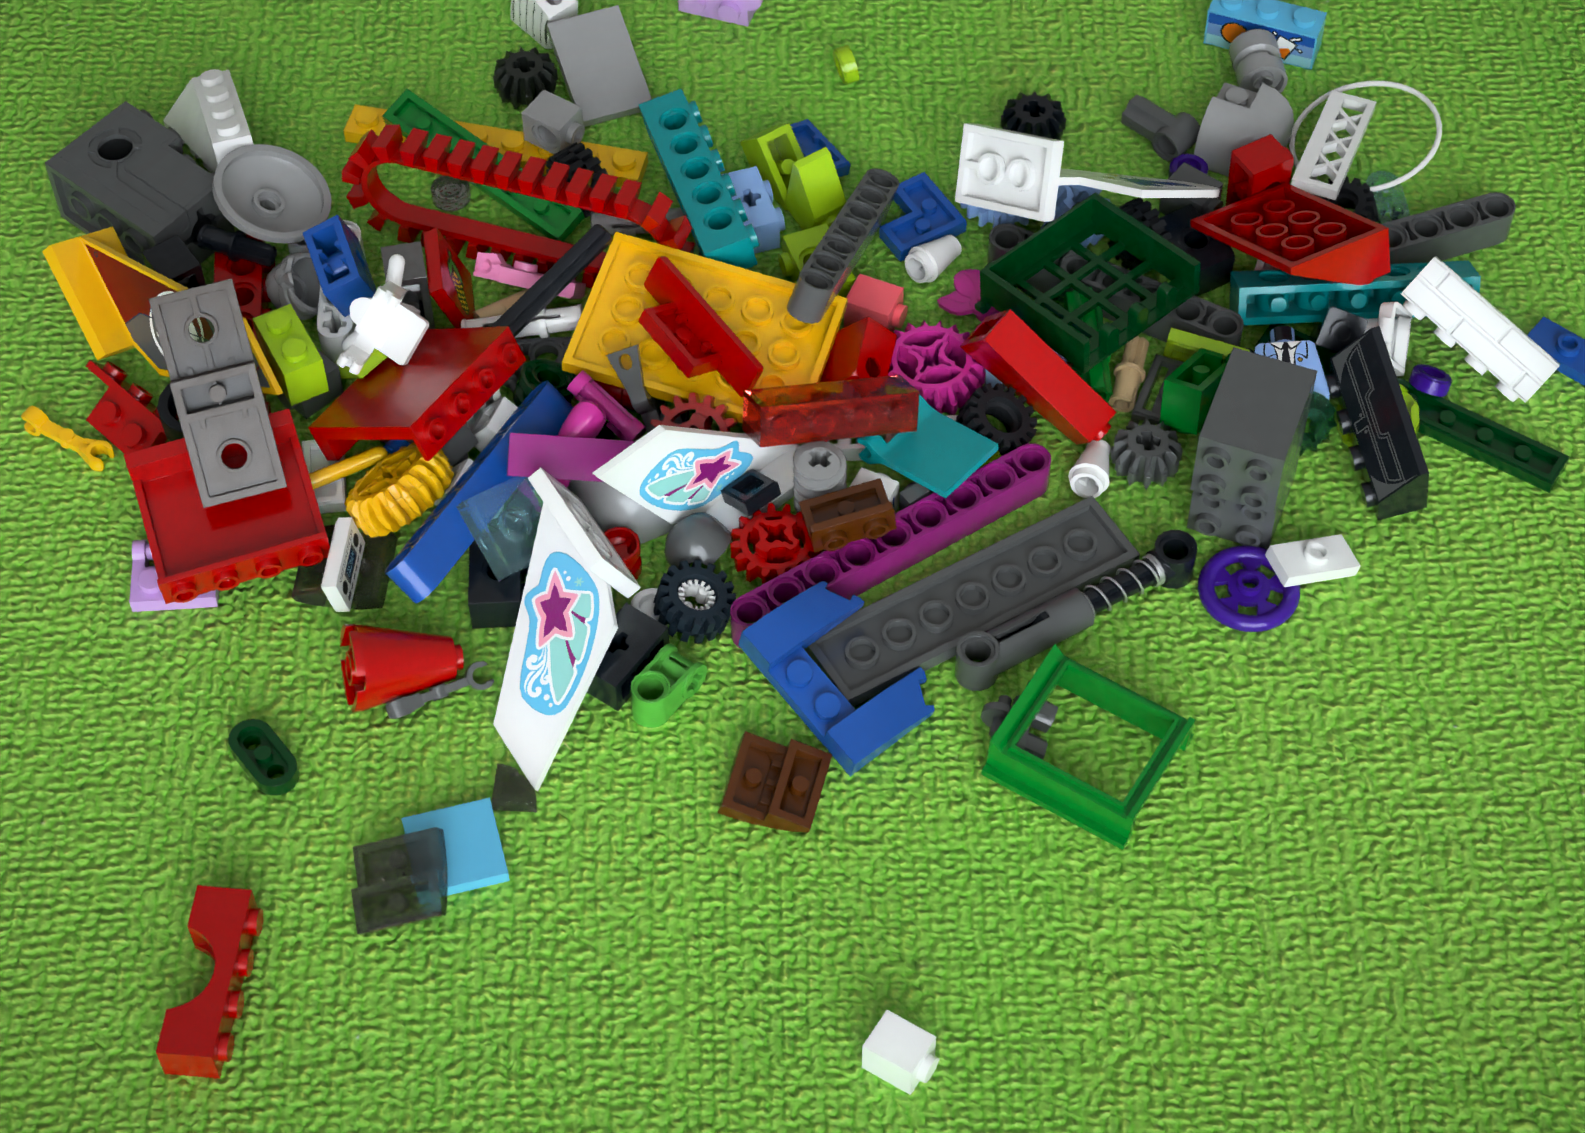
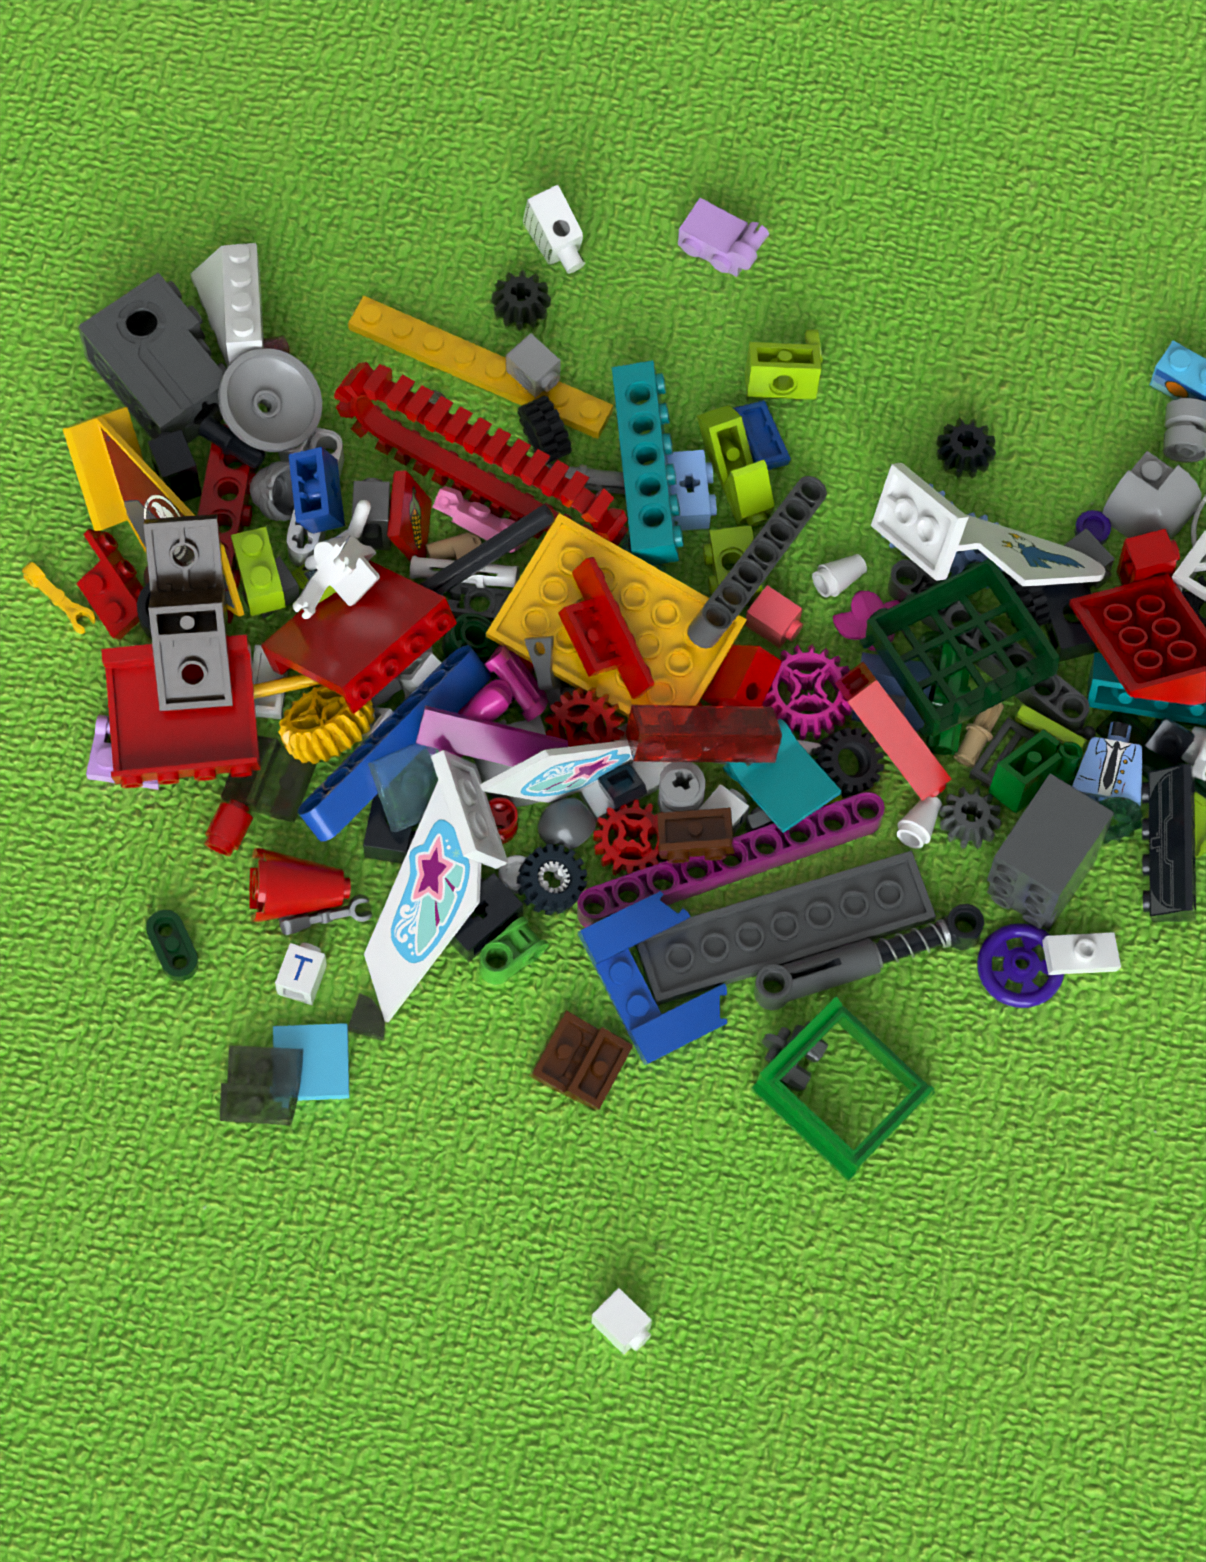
camera: 10 degrees right, 15 degrees up
red arch [156,885,263,1079] -> none
white tile [321,517,365,612] -> none
green plate [382,89,585,242] -> none
light grey tile [546,5,652,127] -> none
blue plate [879,172,967,262] -> none
dark grey piece [1121,95,1200,162] -> none
none -> red brick [204,799,253,857]
none -> white brick [275,943,327,1005]
none -> lime brick [745,342,821,400]

